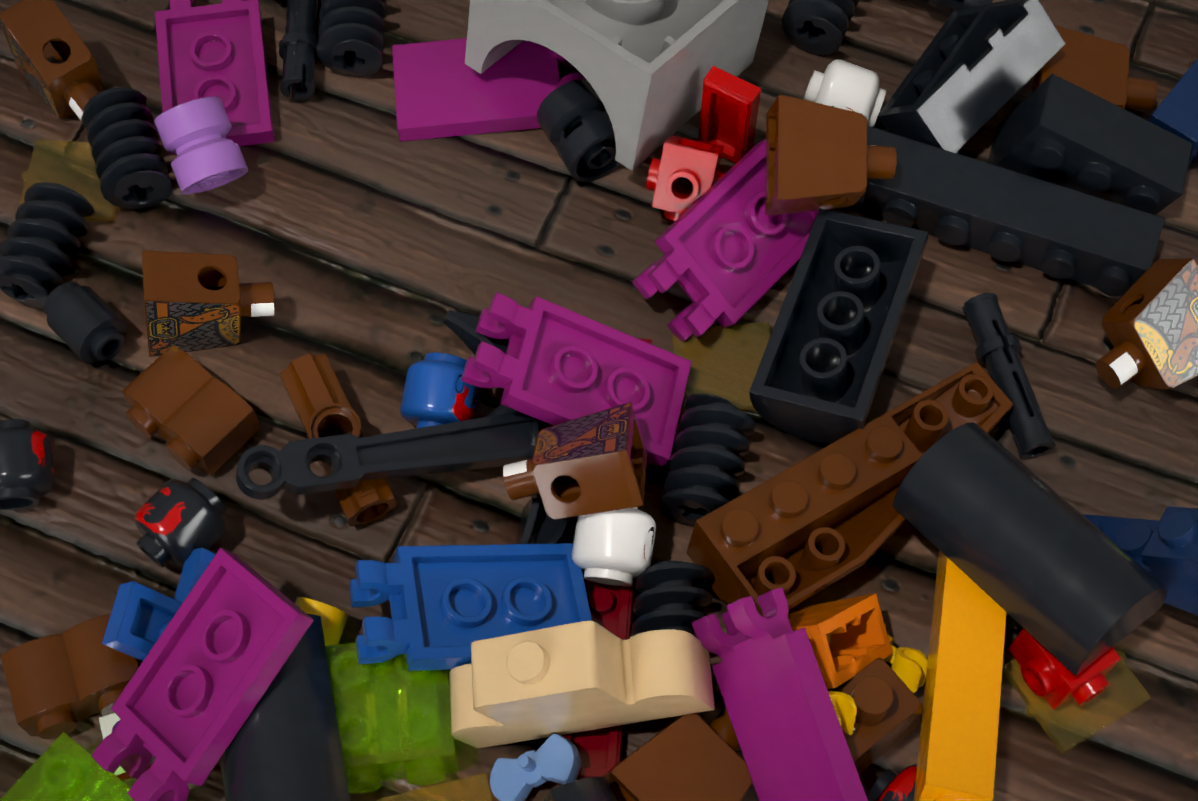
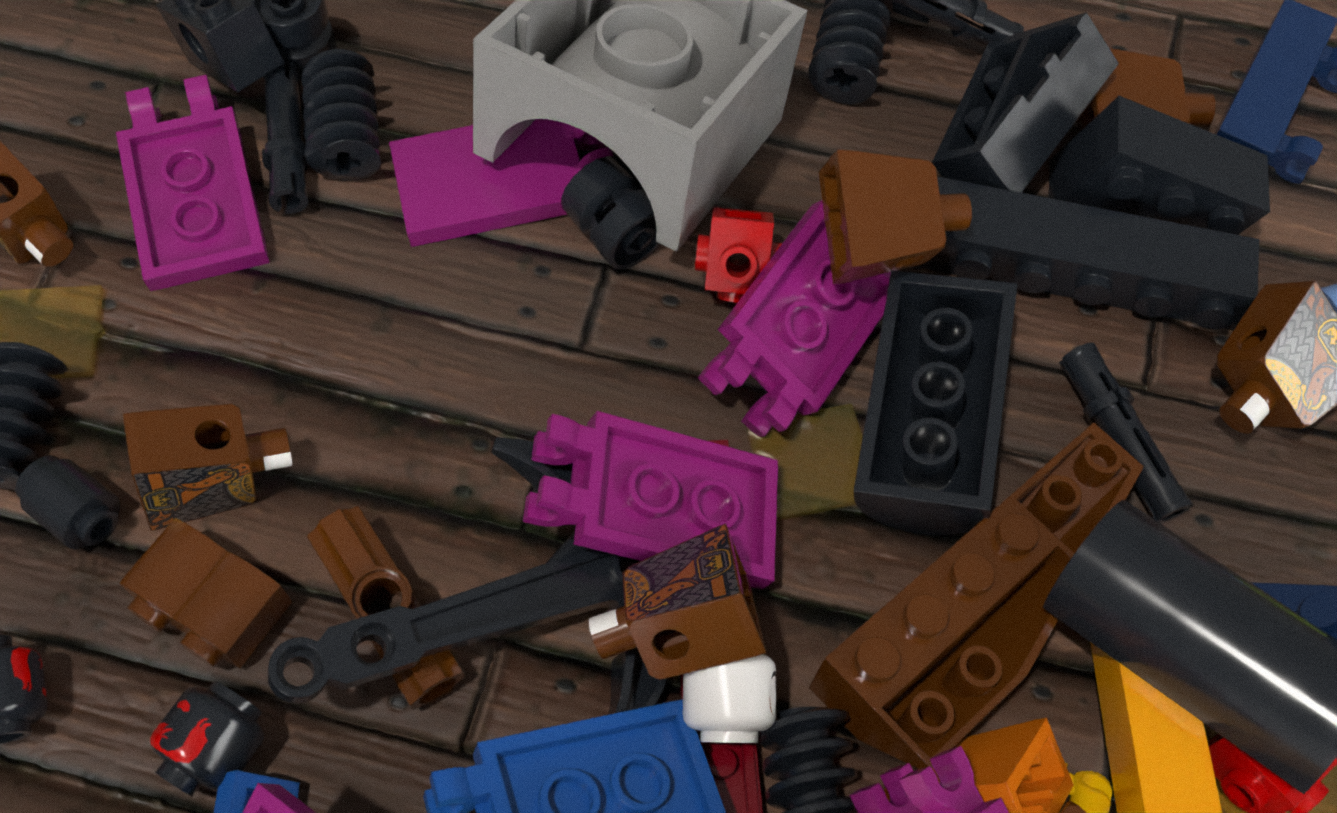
camera: 10 degrees left, 0 degrees up
black piece [82,88,173,209] -> none
medium lavender wheel [154,97,248,195] -> none
blue head [400,352,480,428] -> none
black piece [659,394,755,526] -> none
red tile [698,66,761,163] -> none
white head [803,59,886,127] -> none

